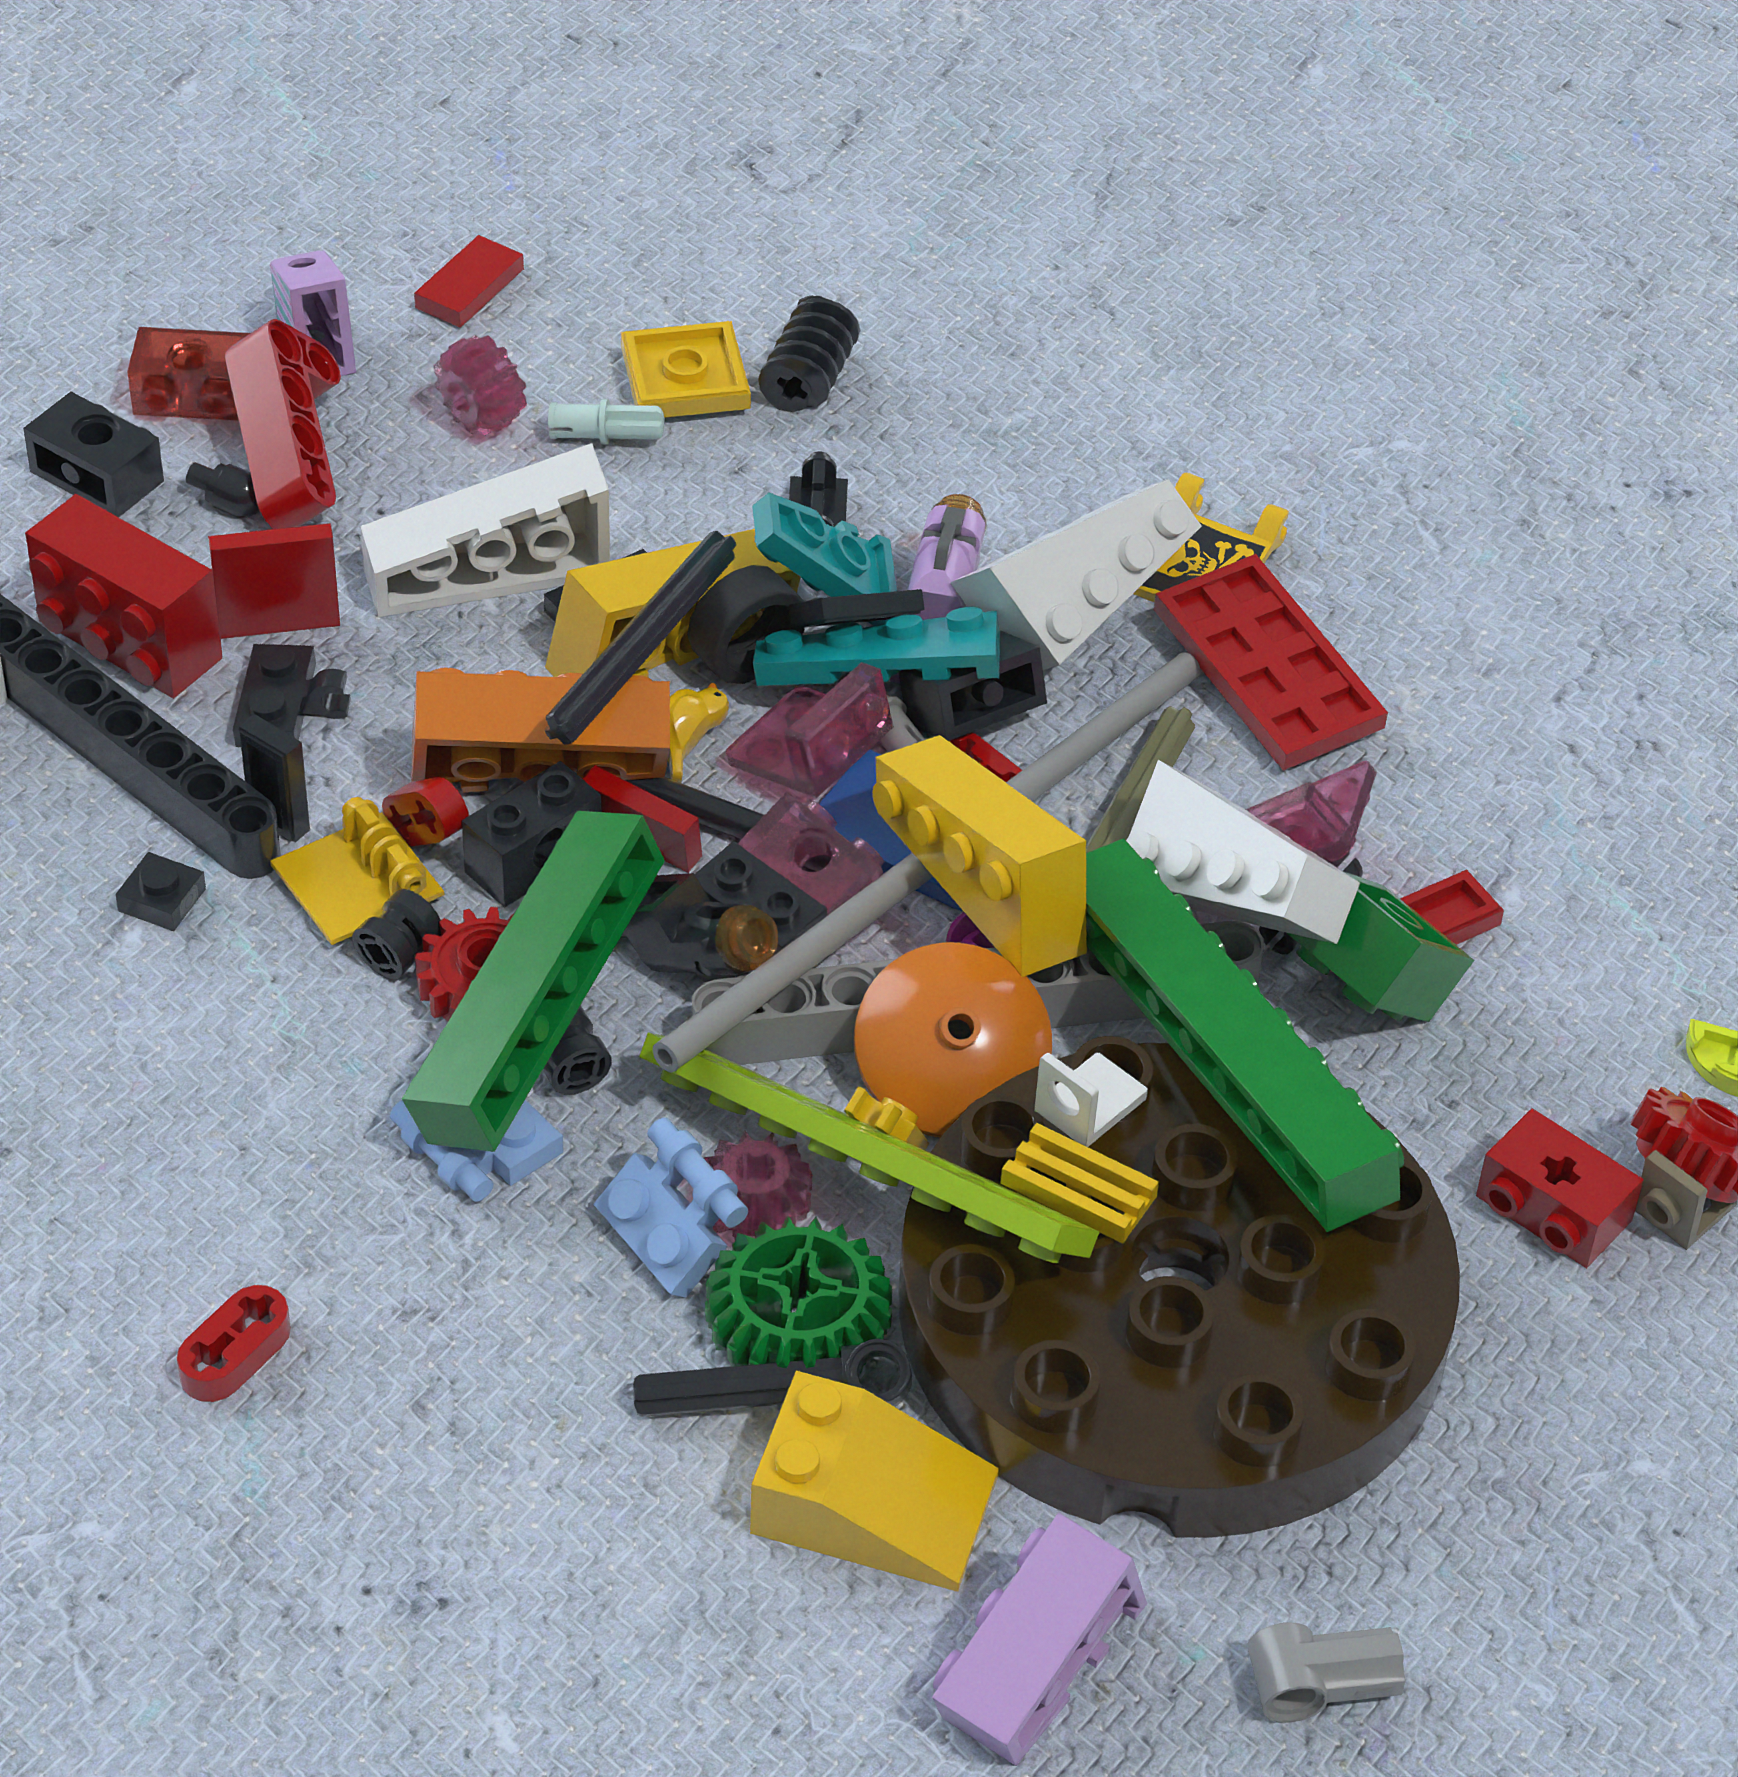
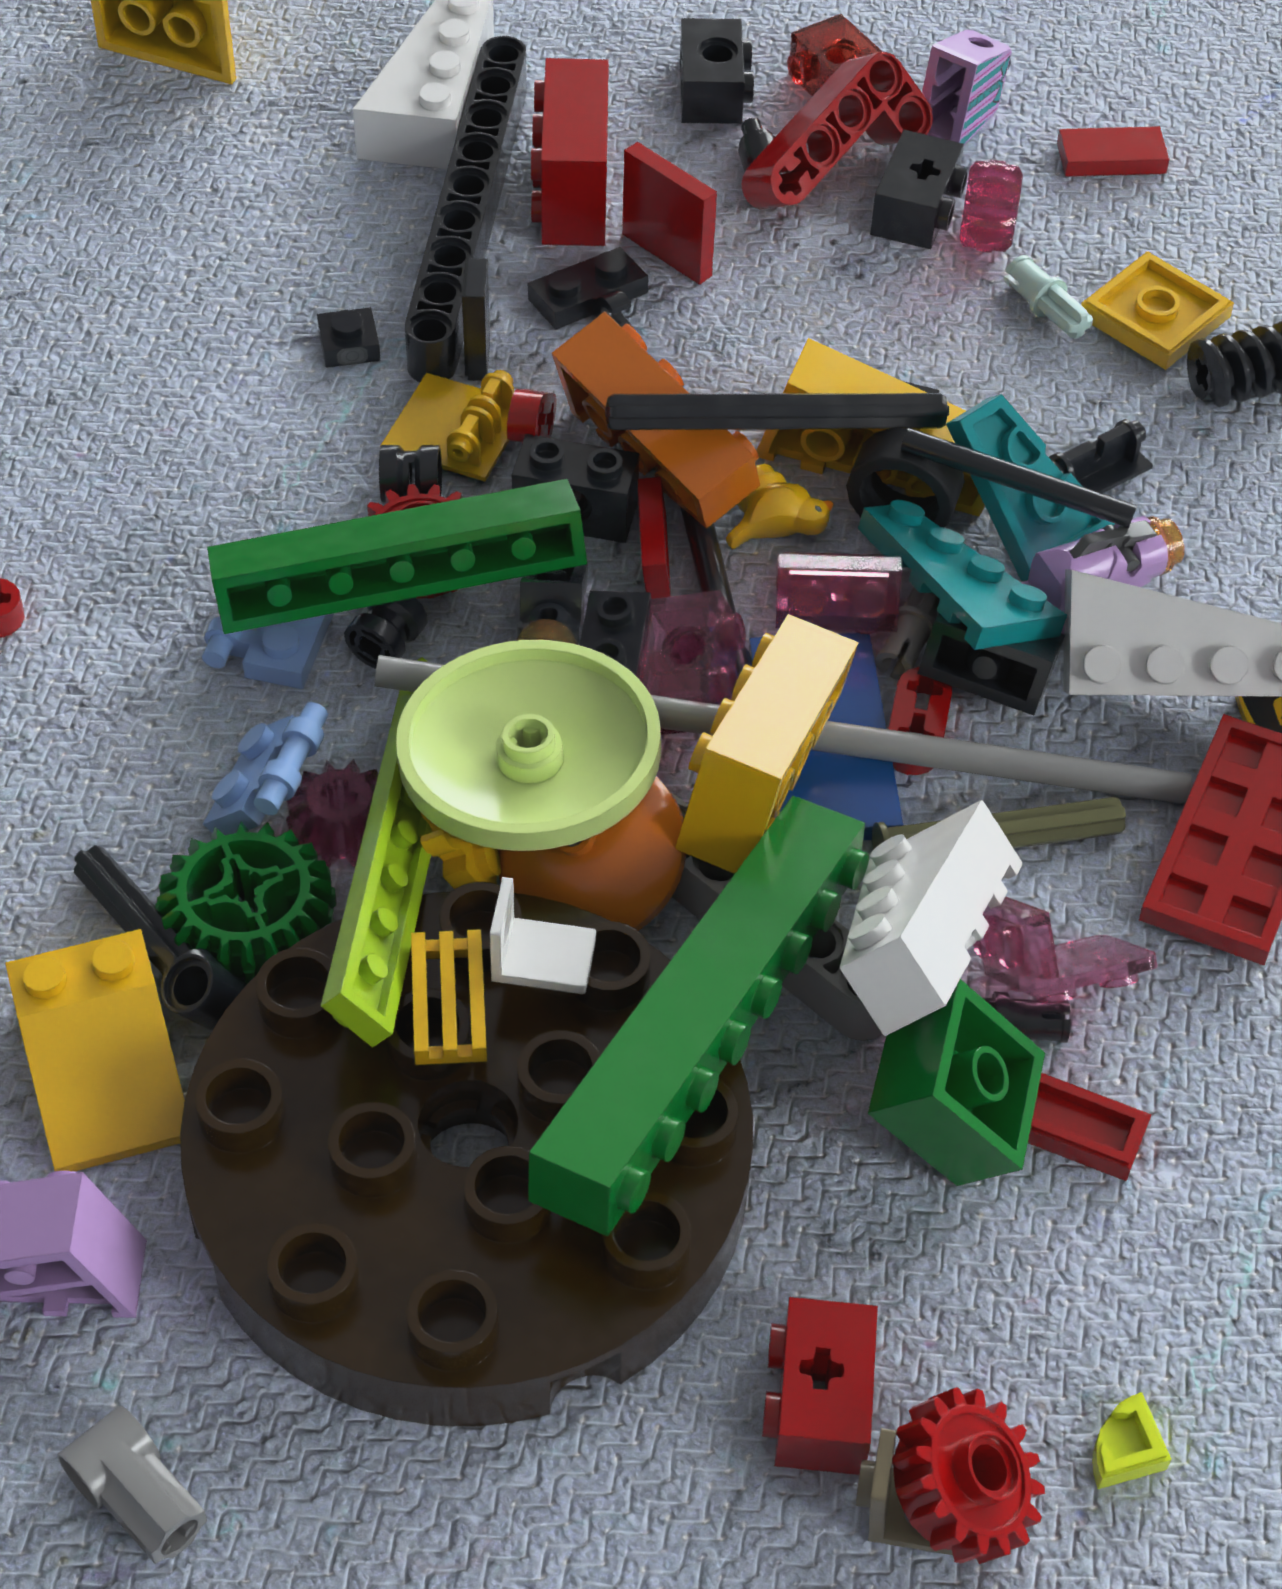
camera: 55 degrees right, 5 degrees up
white wedge [360,443,610,617] -> none
black tile [789,589,925,628] -> none
none -> yellowish green dish [396,640,661,851]
none -> black brick [870,130,969,250]
none -> black bar [900,427,1137,528]

